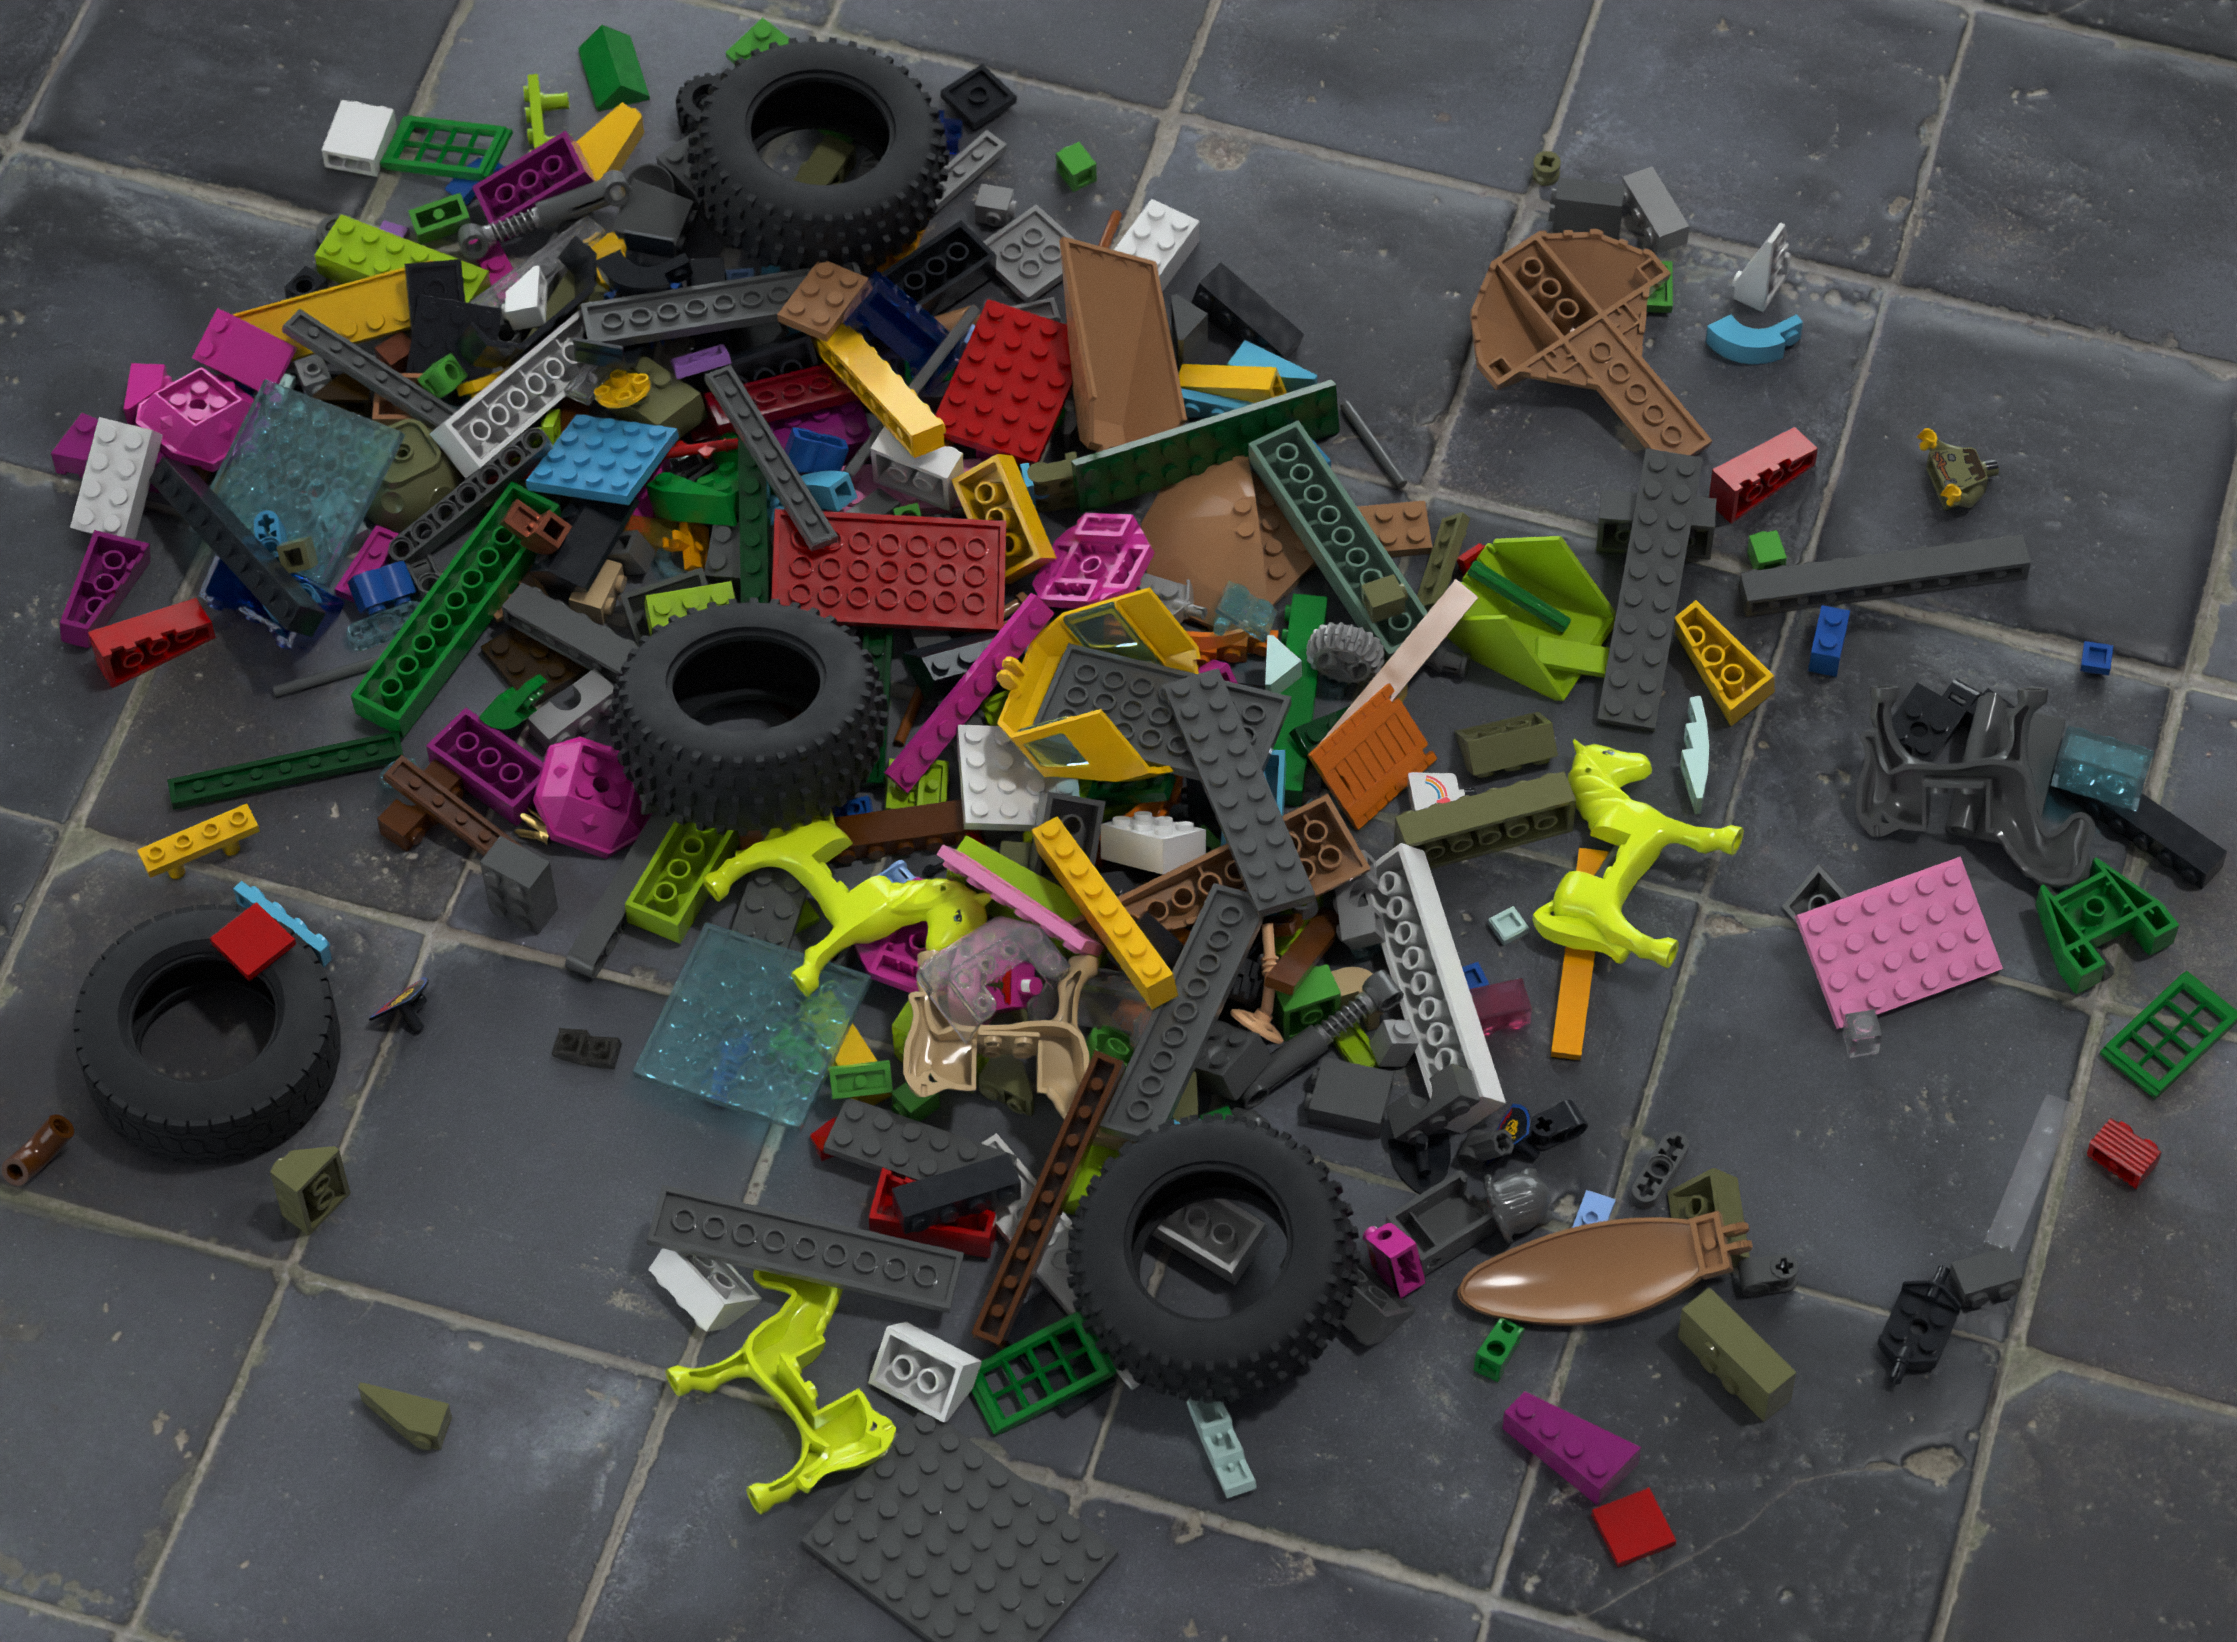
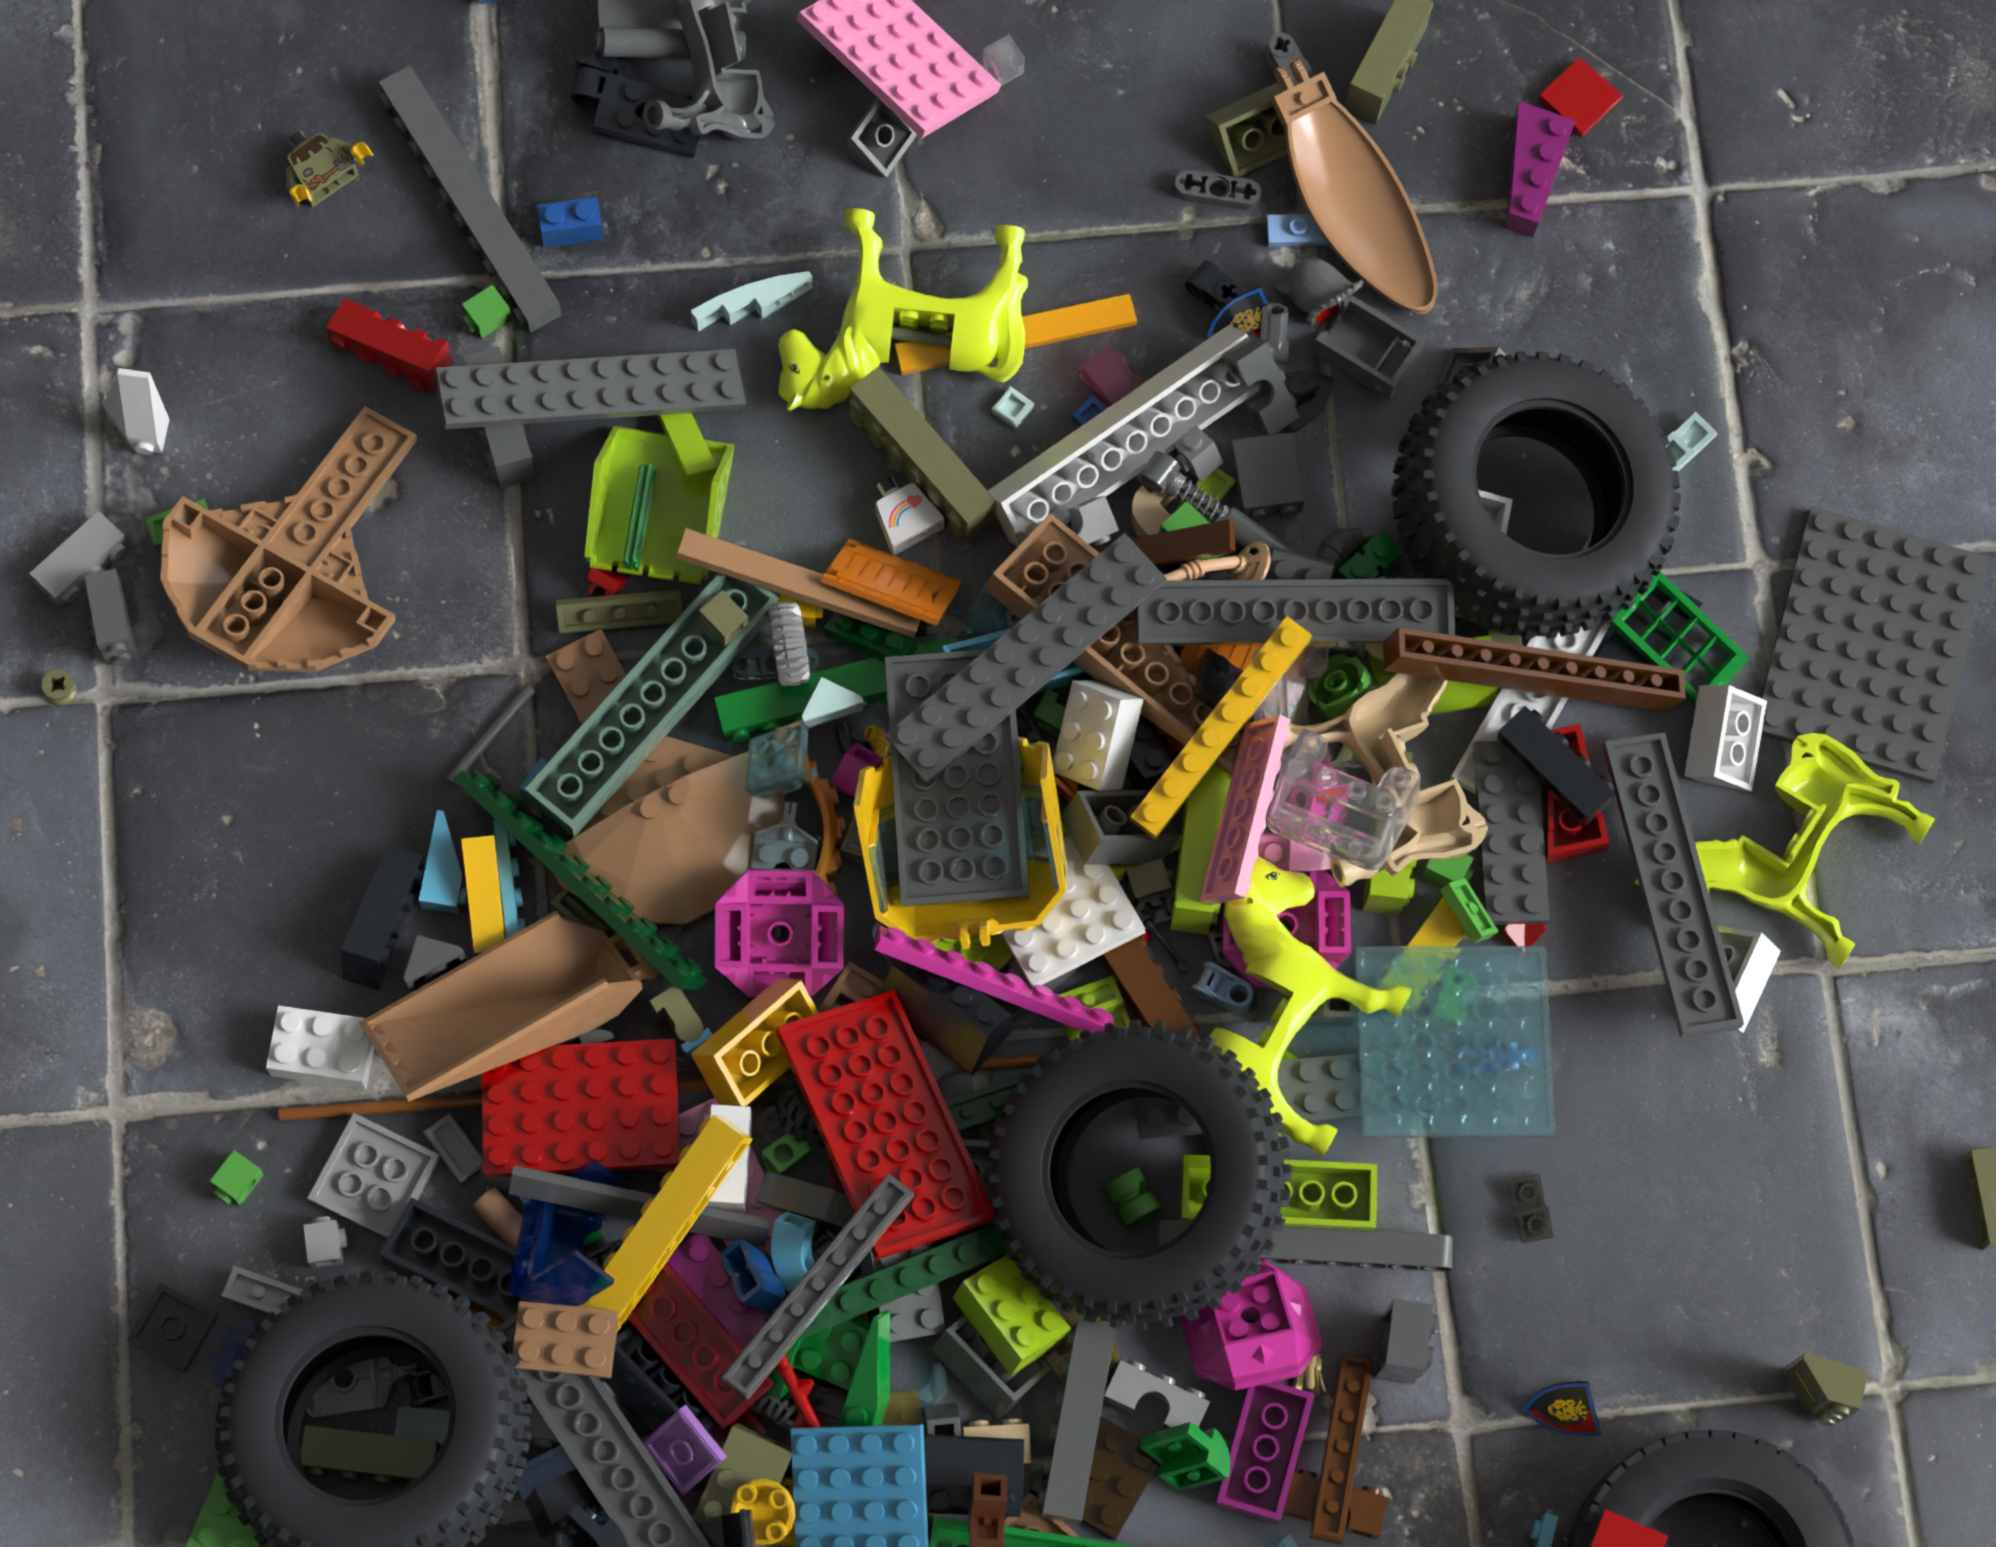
camera: 120 degrees left, 15 degrees up
light orange plate [662,522,710,579] -> none
dark pink torso [1363,1223,1426,1299] -> none
olive slope [1454,712,1558,778] -> none
green leg [1473,1318,1525,1382] -> none
yellow wedge [1674,600,1775,726] -> none
medium azure arch [1706,314,1803,364] -> none

